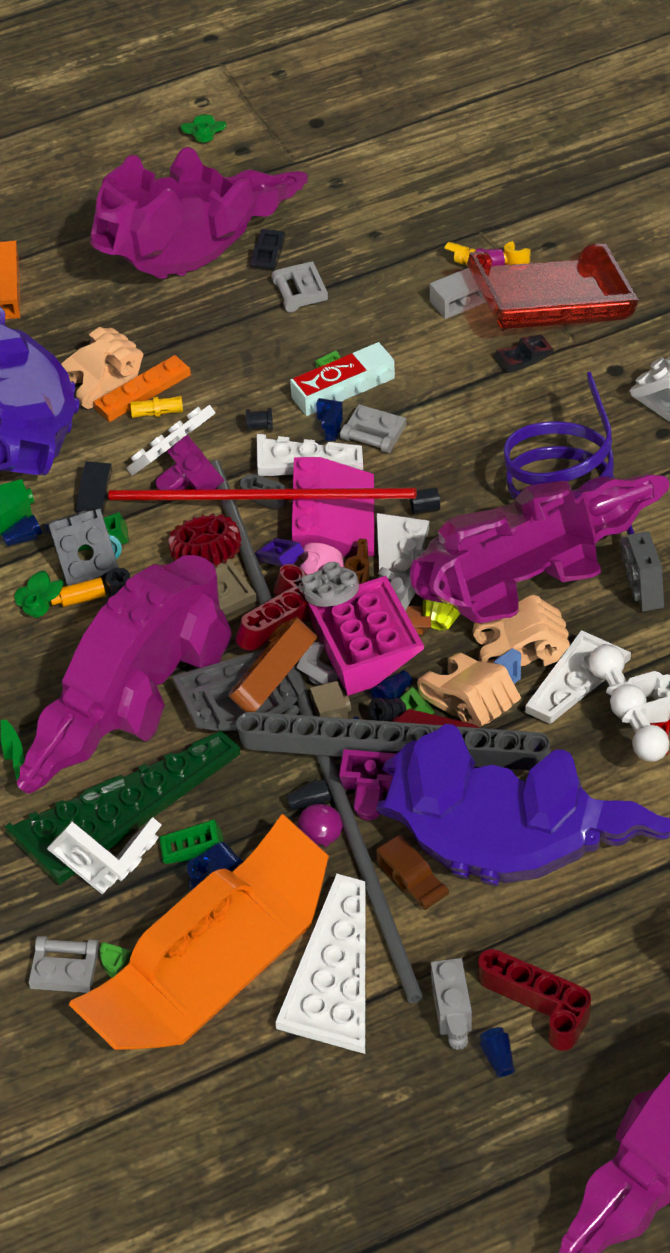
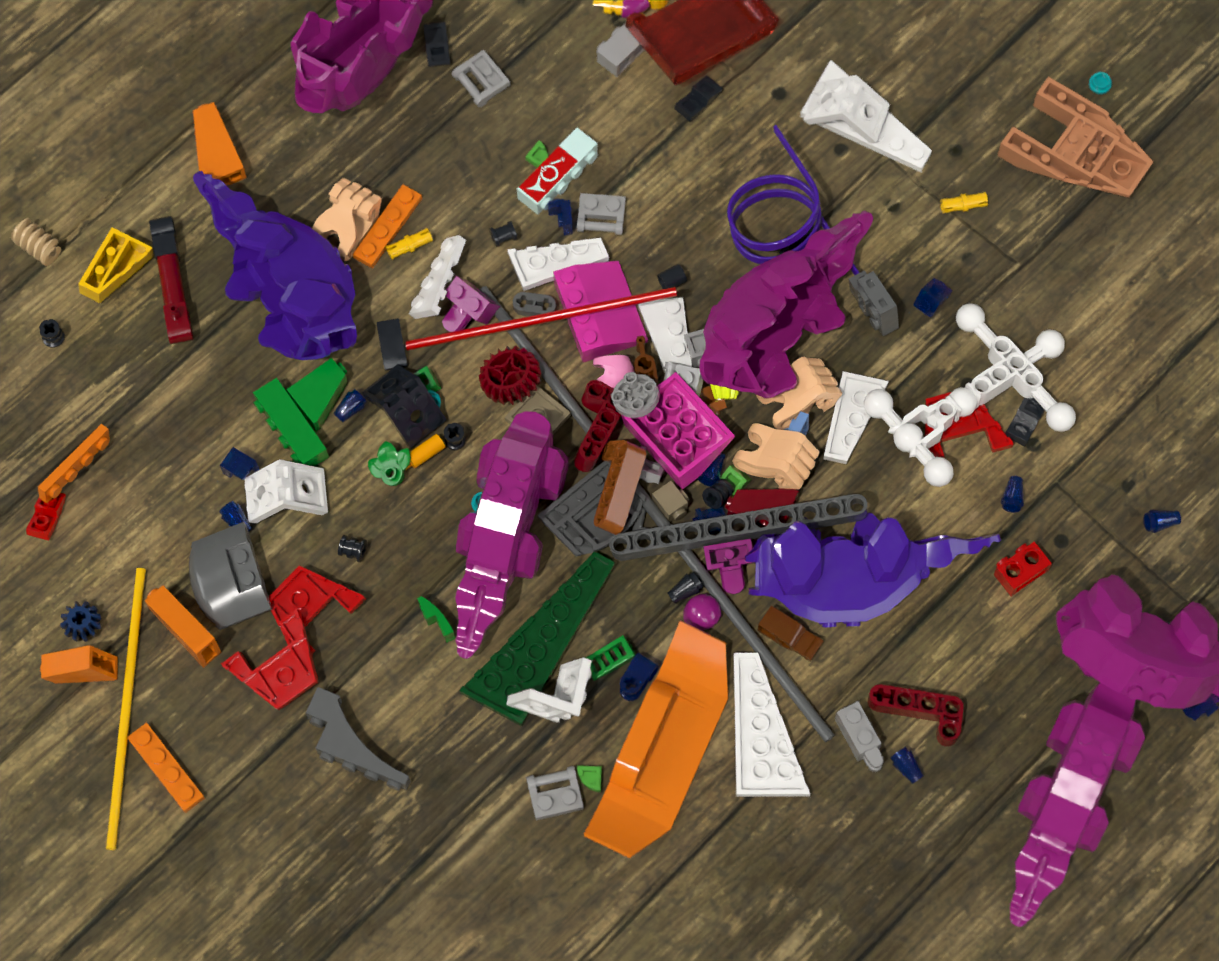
camera: 20 degrees left, 20 degrees up
dark purple plate [255,538,305,566] -> none

